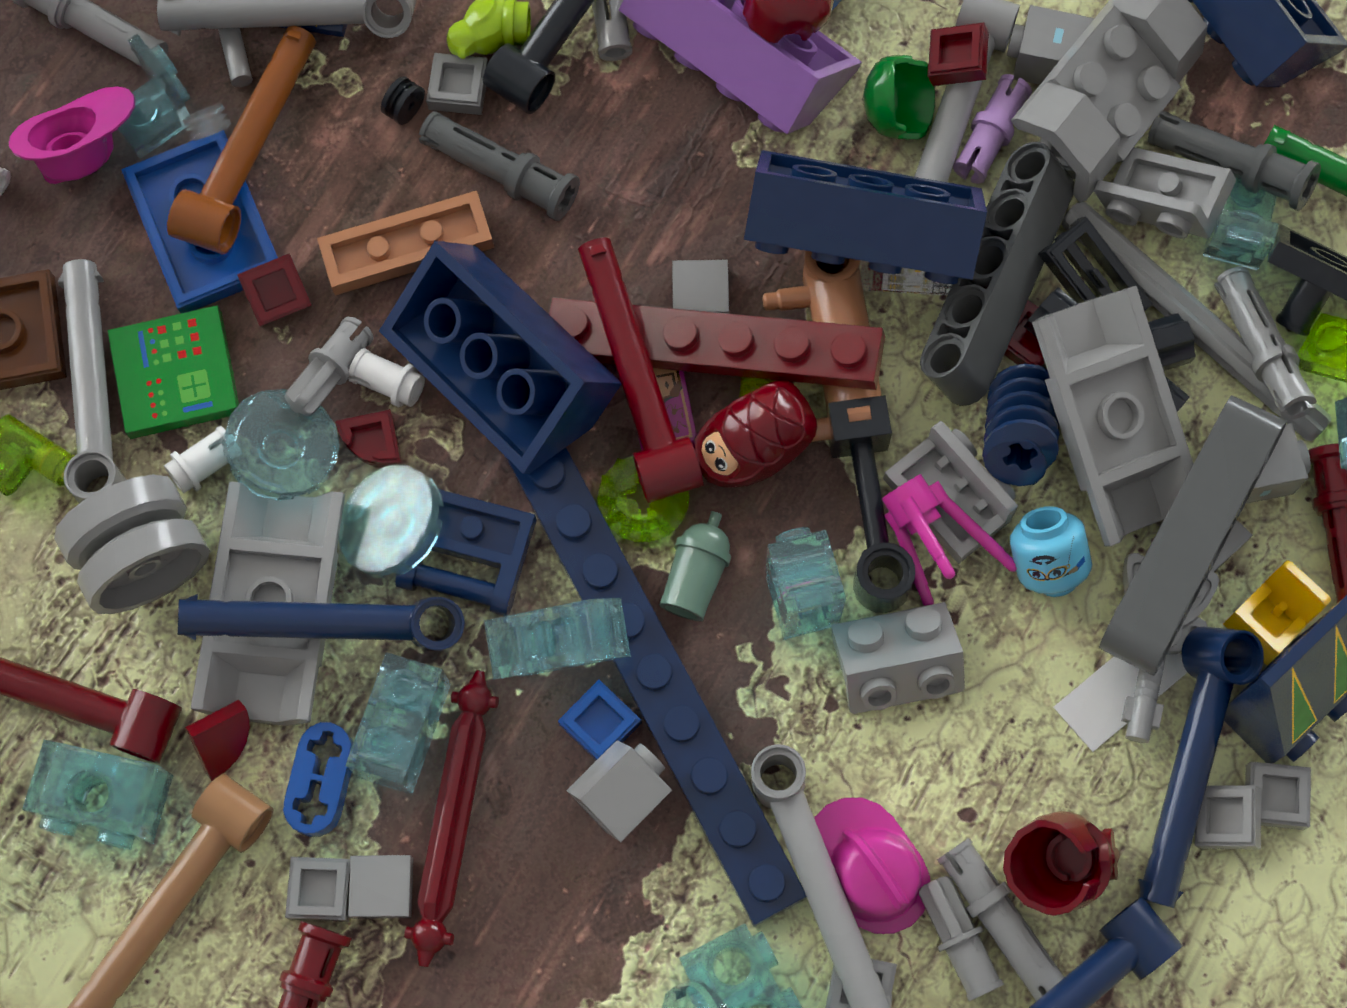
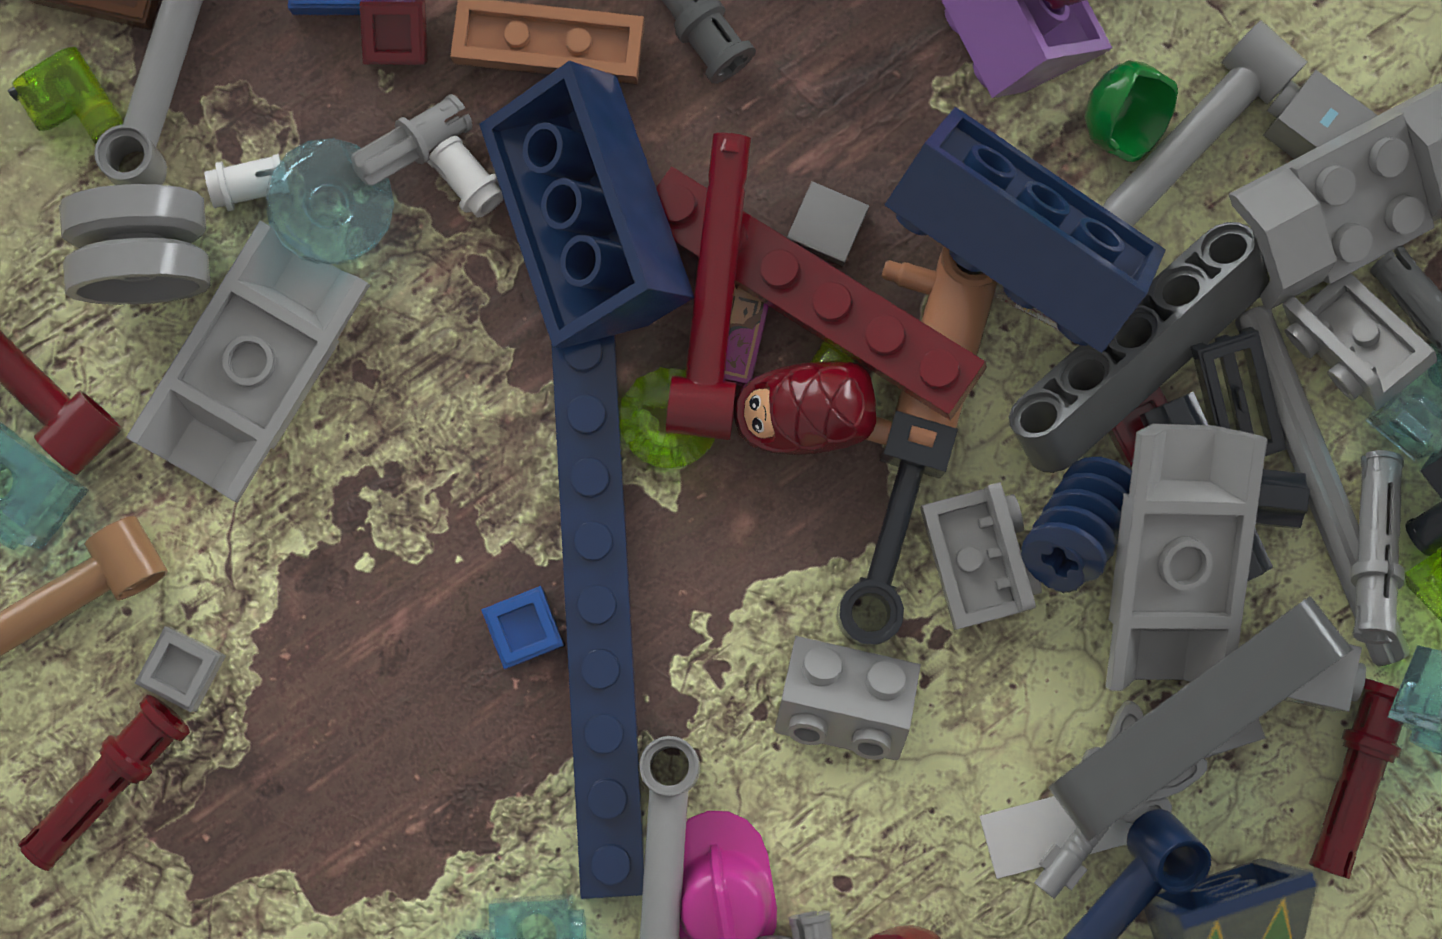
camera: 25 degrees right, 10 degrees up
green tile [108,305,241,439] -> none
dark blue piece [177,594,465,650] -> none
dark red tile [185,700,250,781] -> none
blue beam [283,722,355,837] -> none
dark red tile [335,409,403,469] -> none
clear light blue tile [339,465,444,578] -> none
clear light blue brick [345,652,451,795] -> none
light grey tile [348,855,413,919] -> none
dark blue plate [395,486,537,617] -> none
dark red wheel [404,670,499,967] -> none
clear light blue brick [484,598,631,680] -> none
light grey brick [567,740,672,842] -> none
sand green piece [659,511,732,621] -> none
clear light blue brick [765,527,846,640] -> none
dark pink plant [882,474,1017,606] -> none
dark red tile [928,22,989,86] -> none
lavender pin [953,74,1032,184] -> none
medium azure head [1010,506,1092,597] -> none
yellow bracket [1223,560,1331,665] -> none

